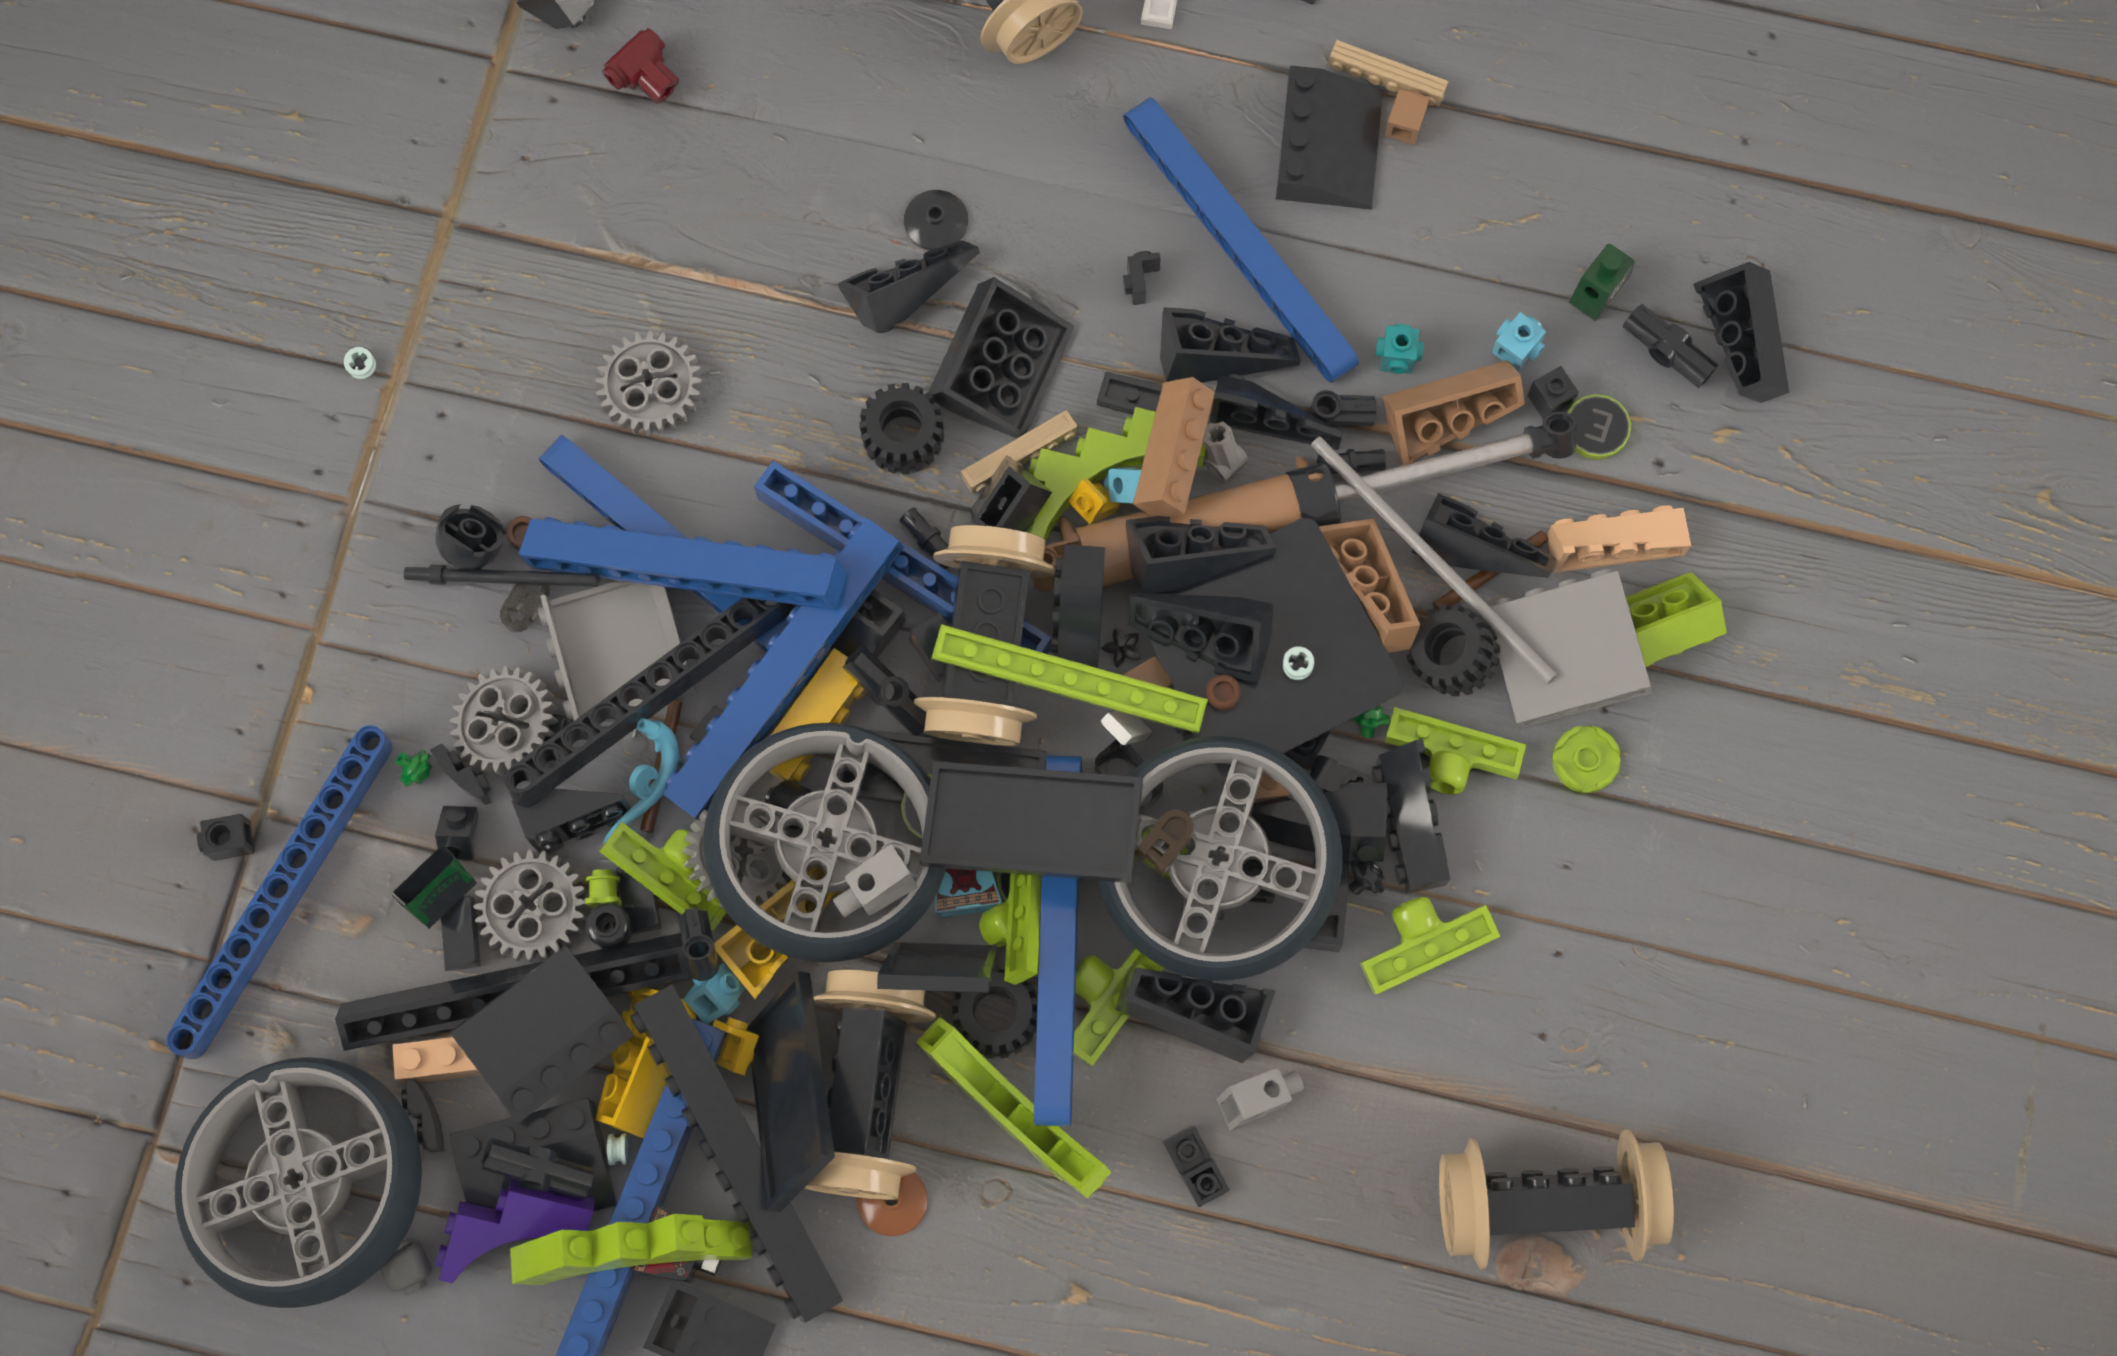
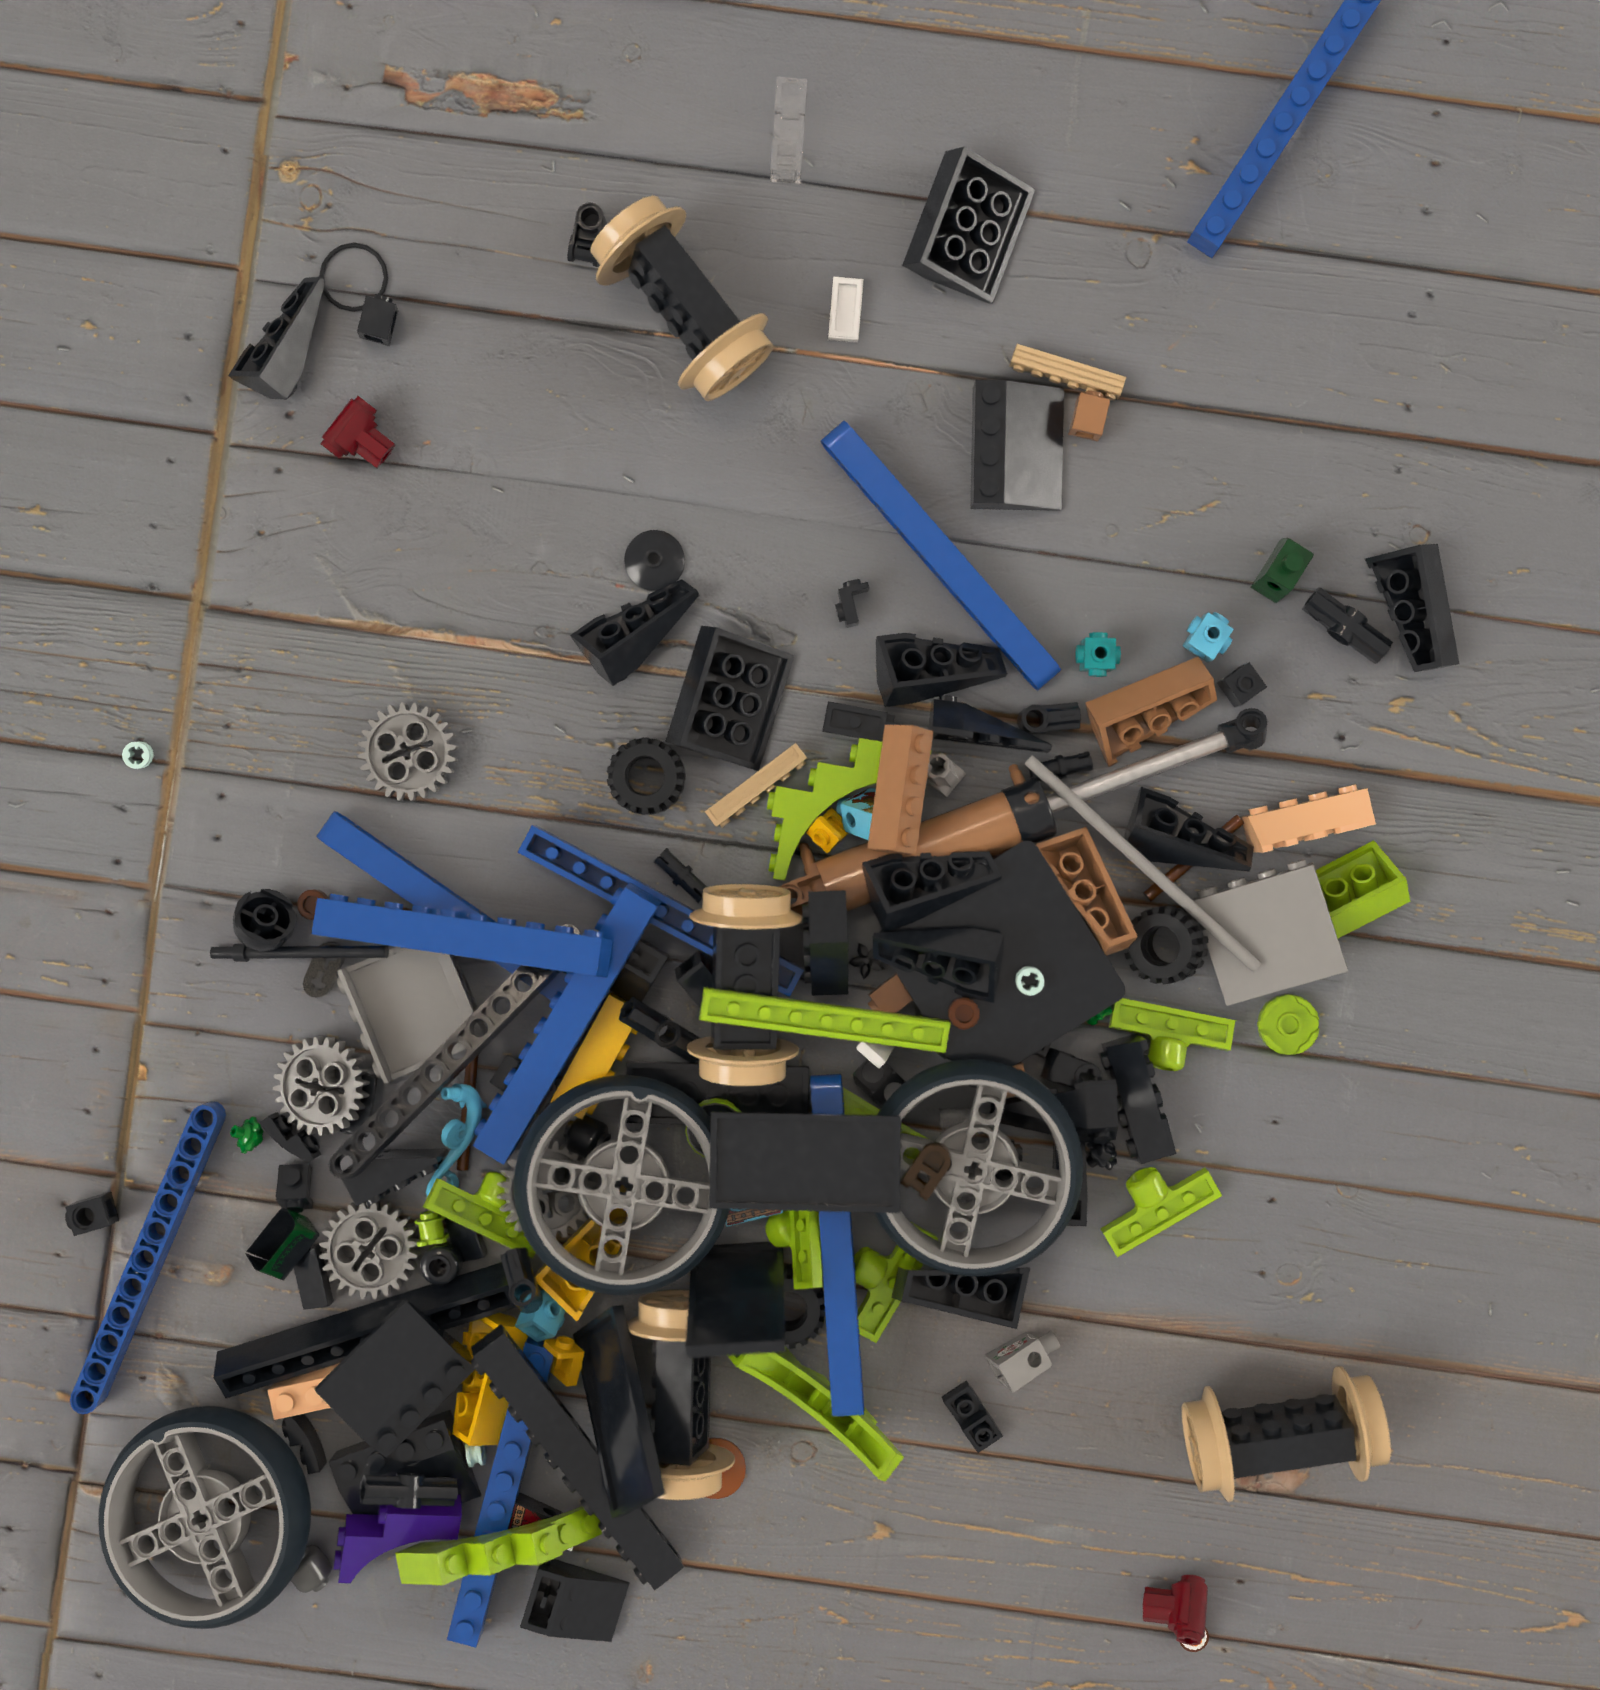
camera: 10 degrees left, 15 degrees up
light grey torso [833,844,918,917] -> none
black slope [970,455,1052,532] -> none
black tile [1568,394,1631,460] -> none

